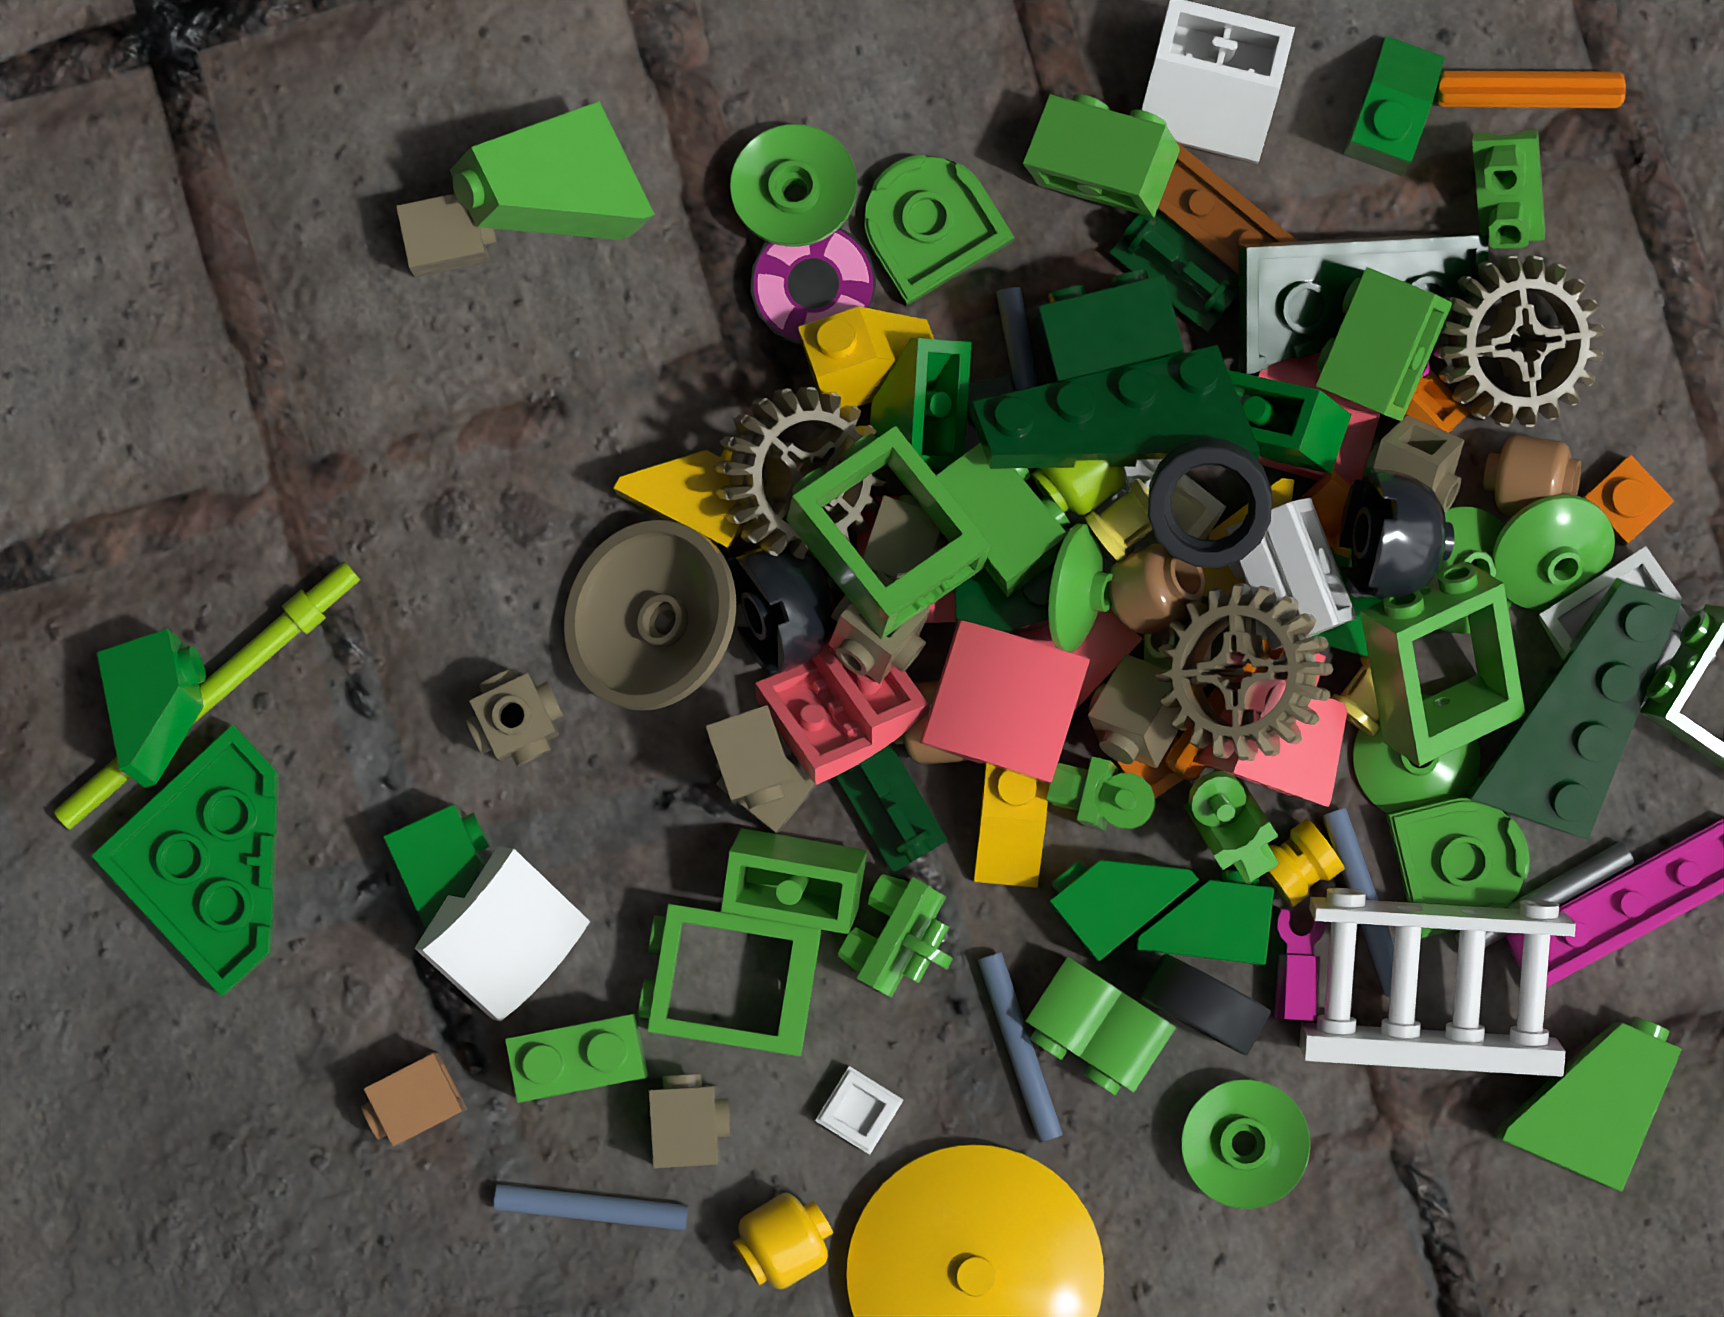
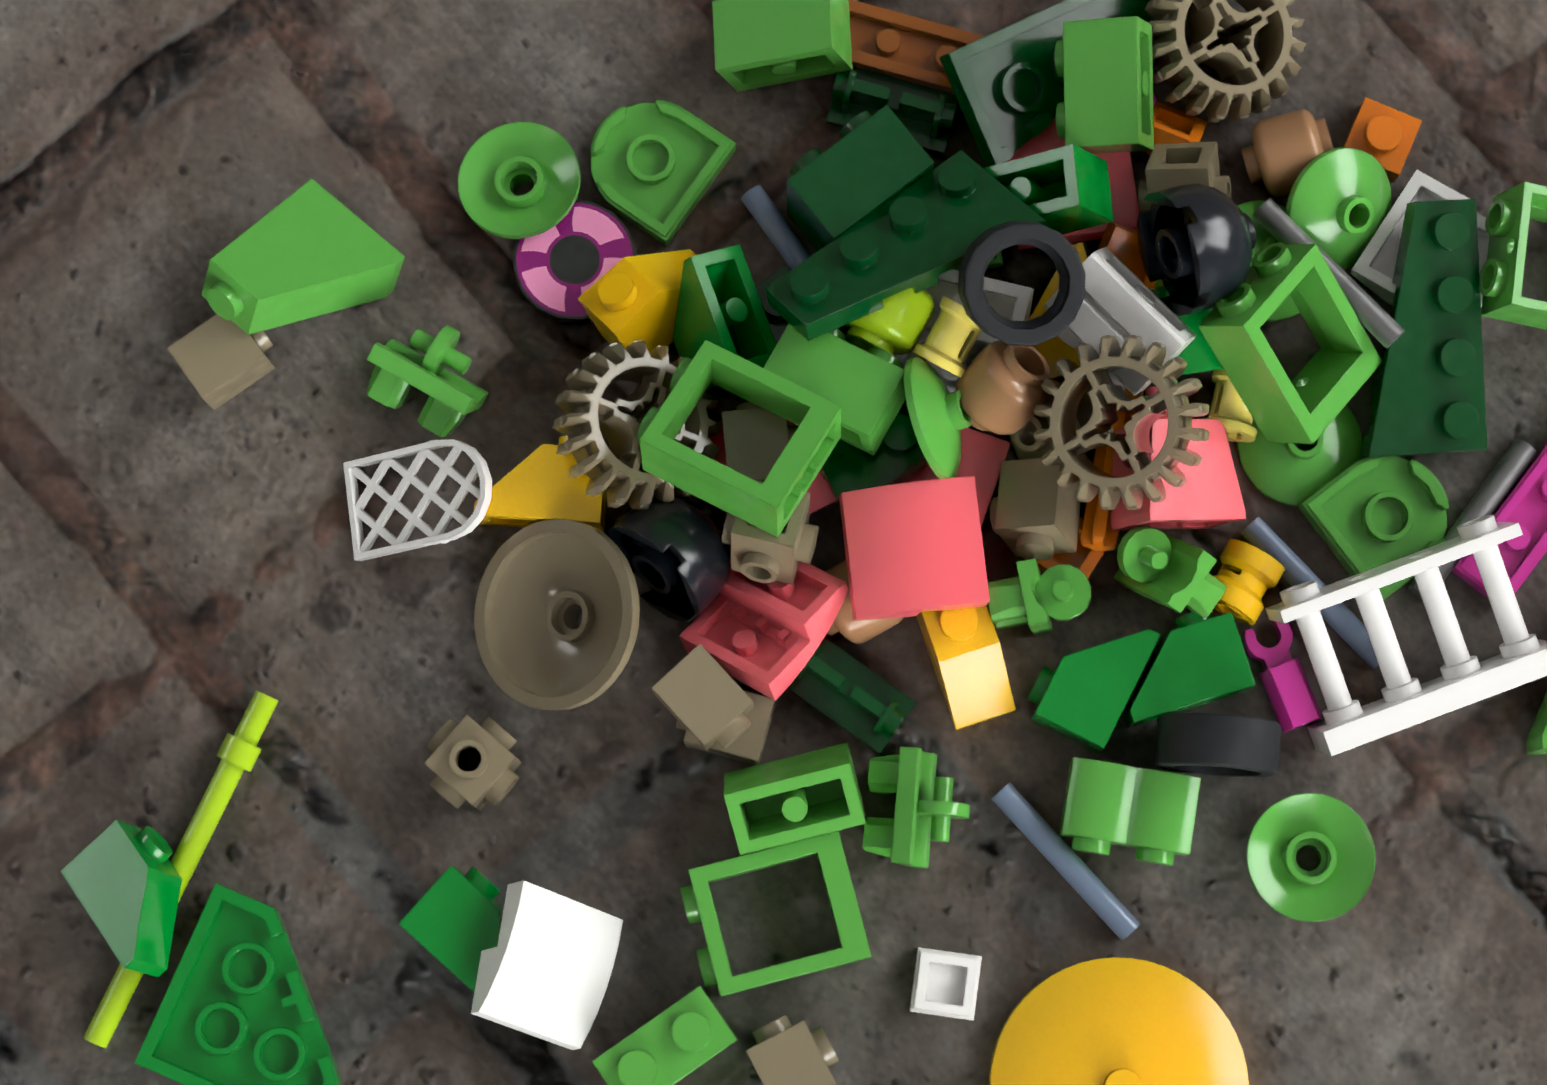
camera: 20 degrees left, 5 degrees down
none -> white window [343,439,492,561]
none -> bright green hips [366,325,489,438]
none -> flat silver bar [1253,198,1405,349]

